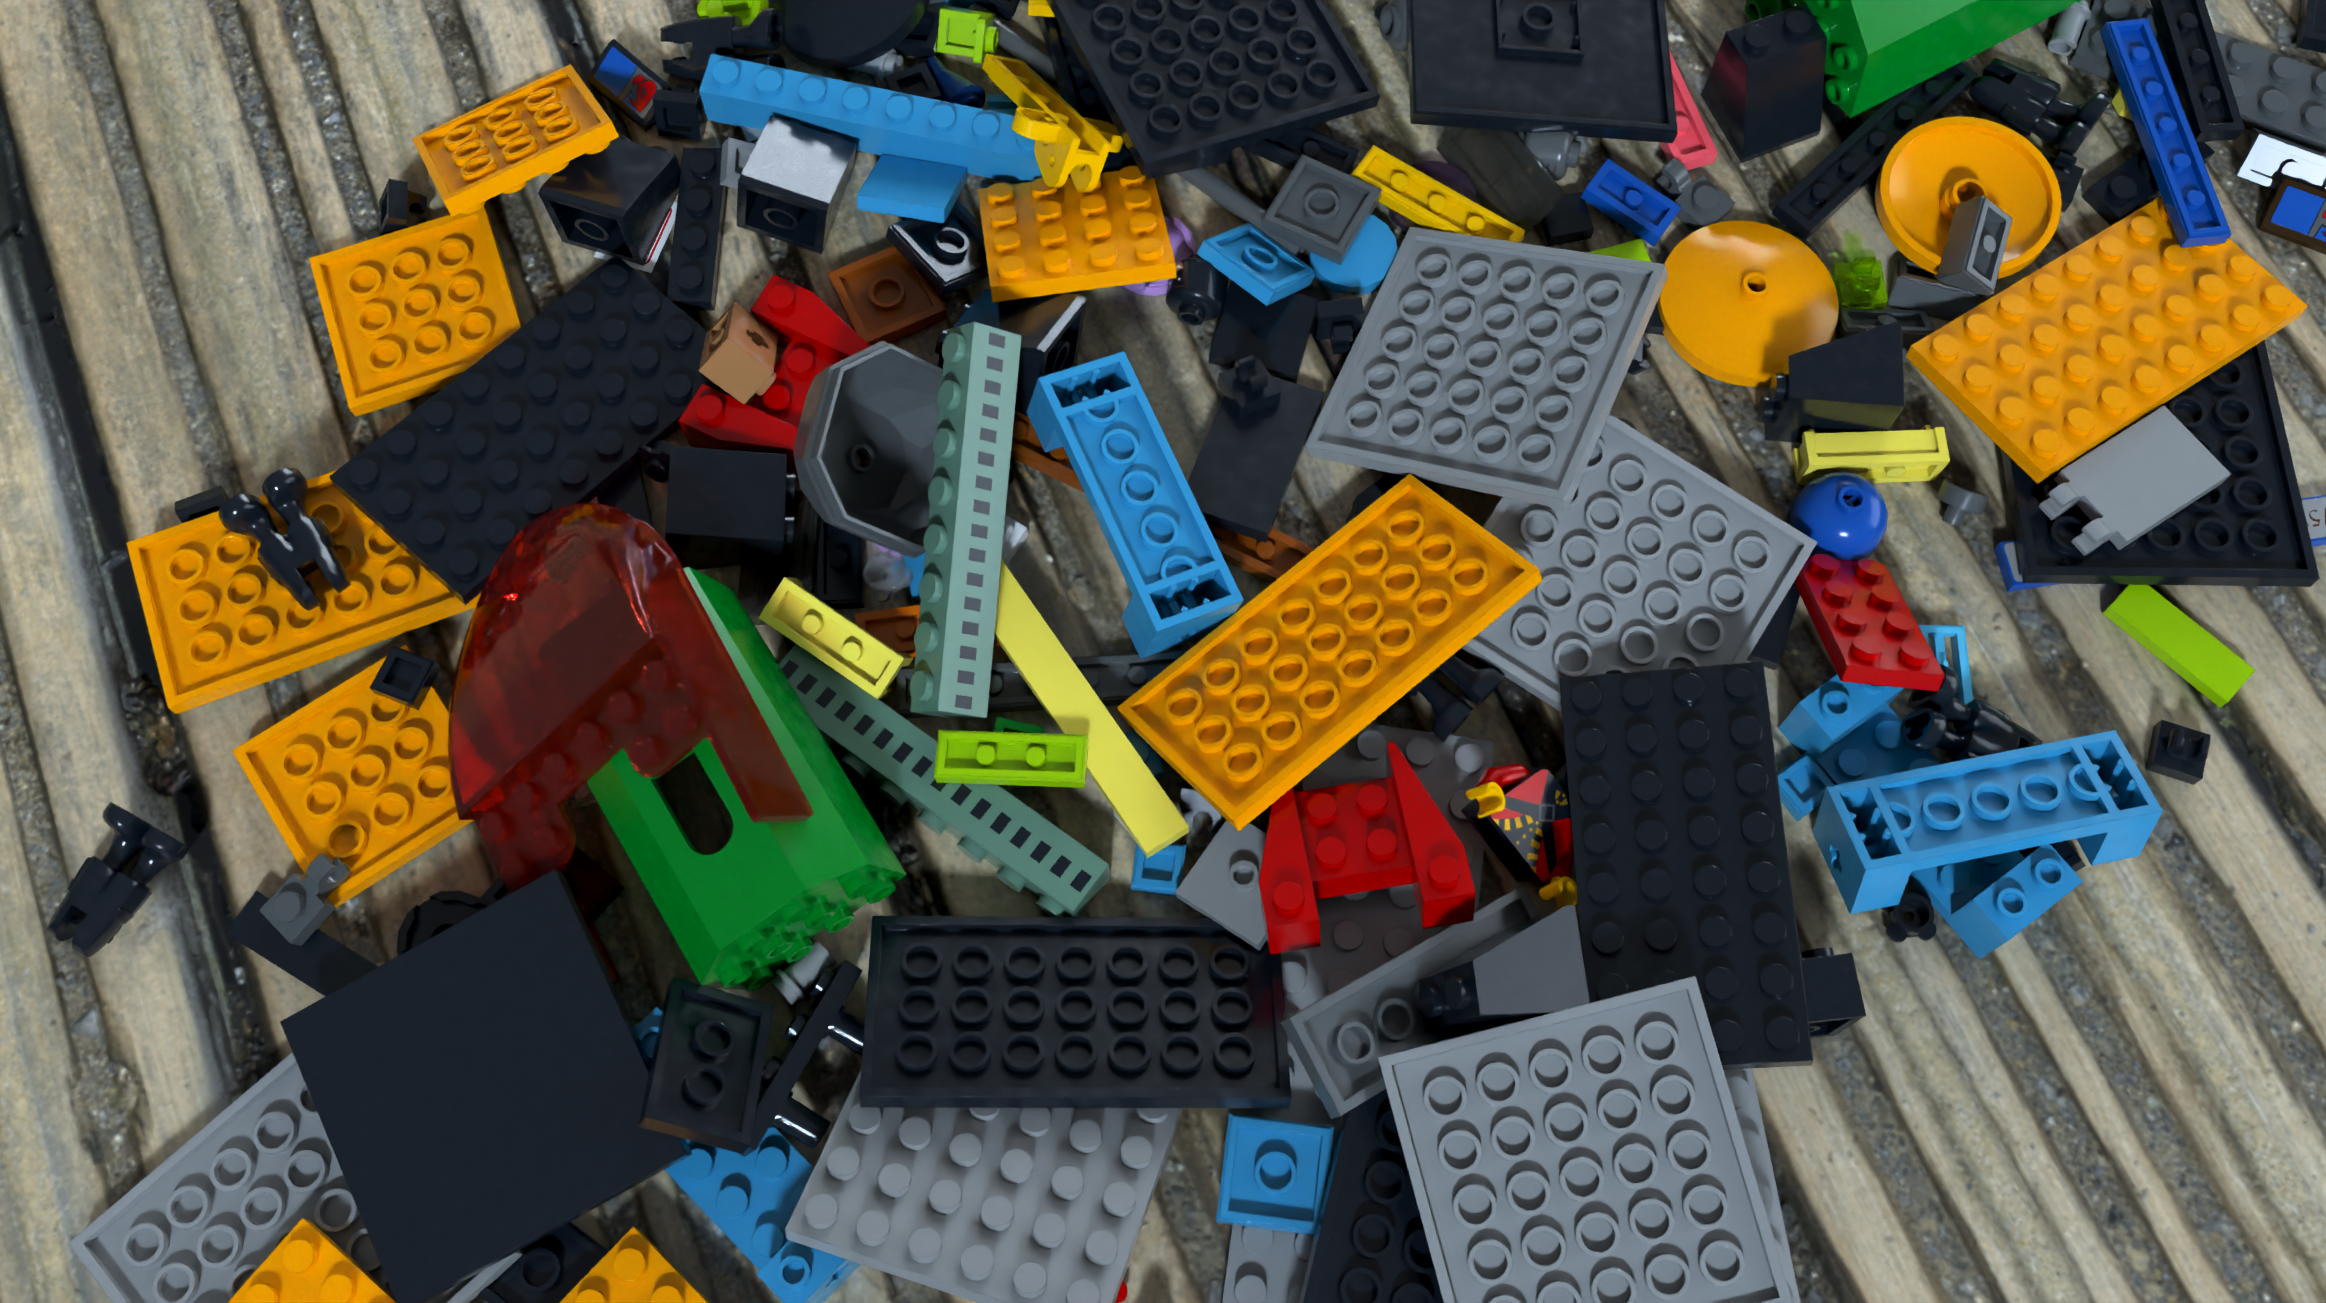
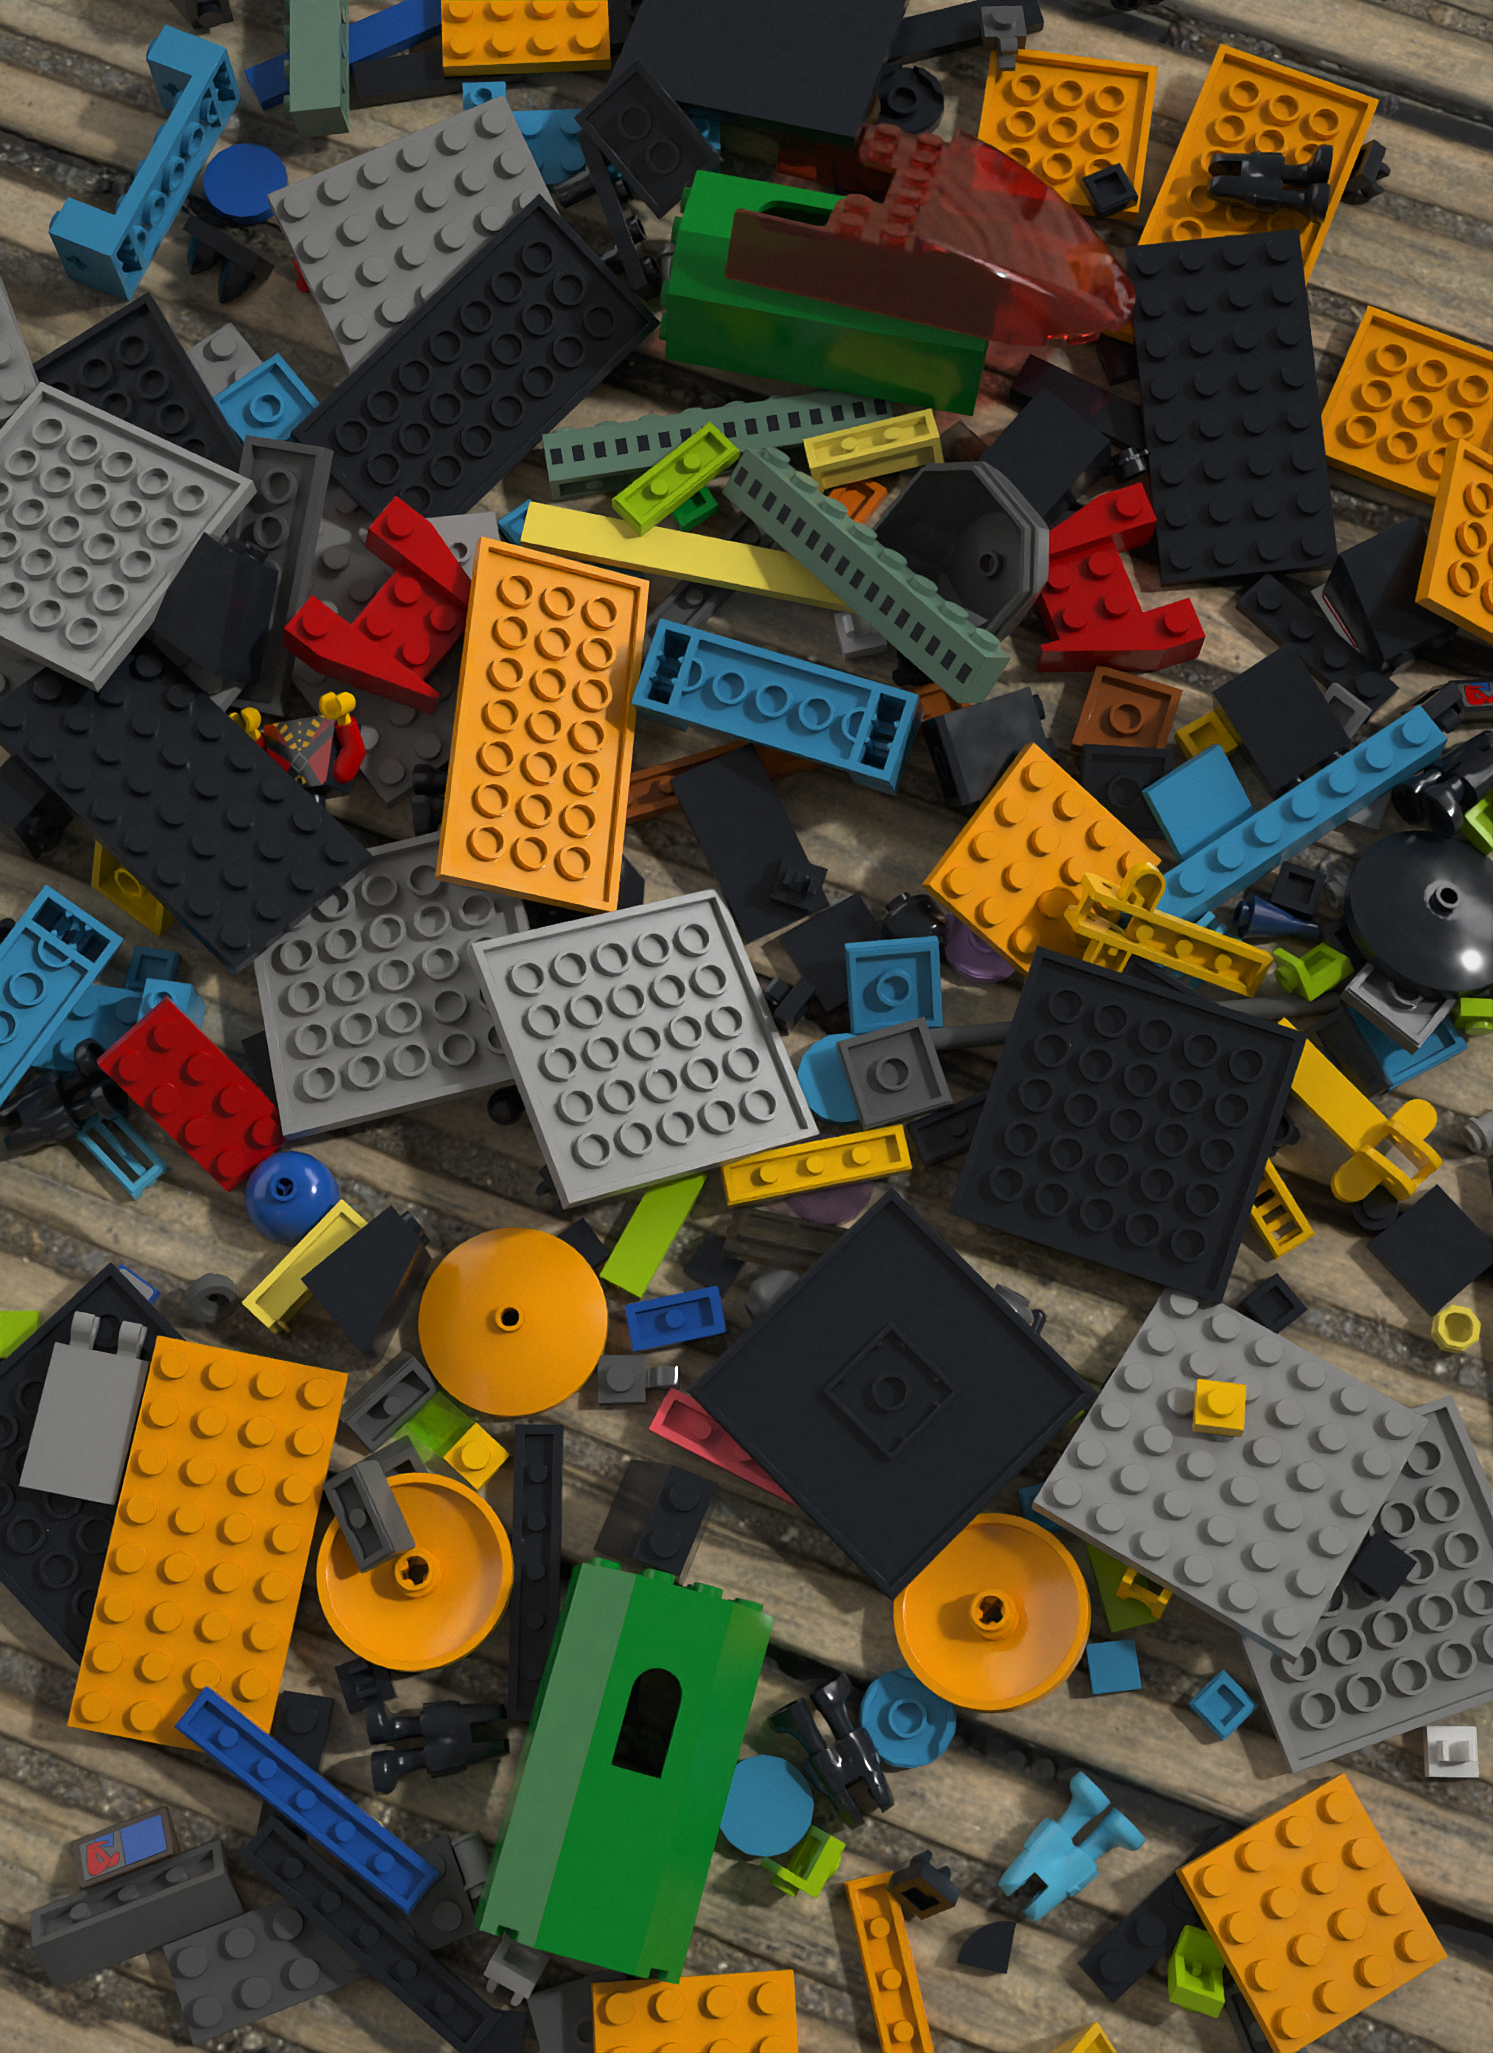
camera: 135 degrees right, 5 degrees up
medium nougat brick [698,301,779,405] -> none
none -> yellow plate [443,1423,512,1492]
none -> yellow plate [1174,710,1238,760]

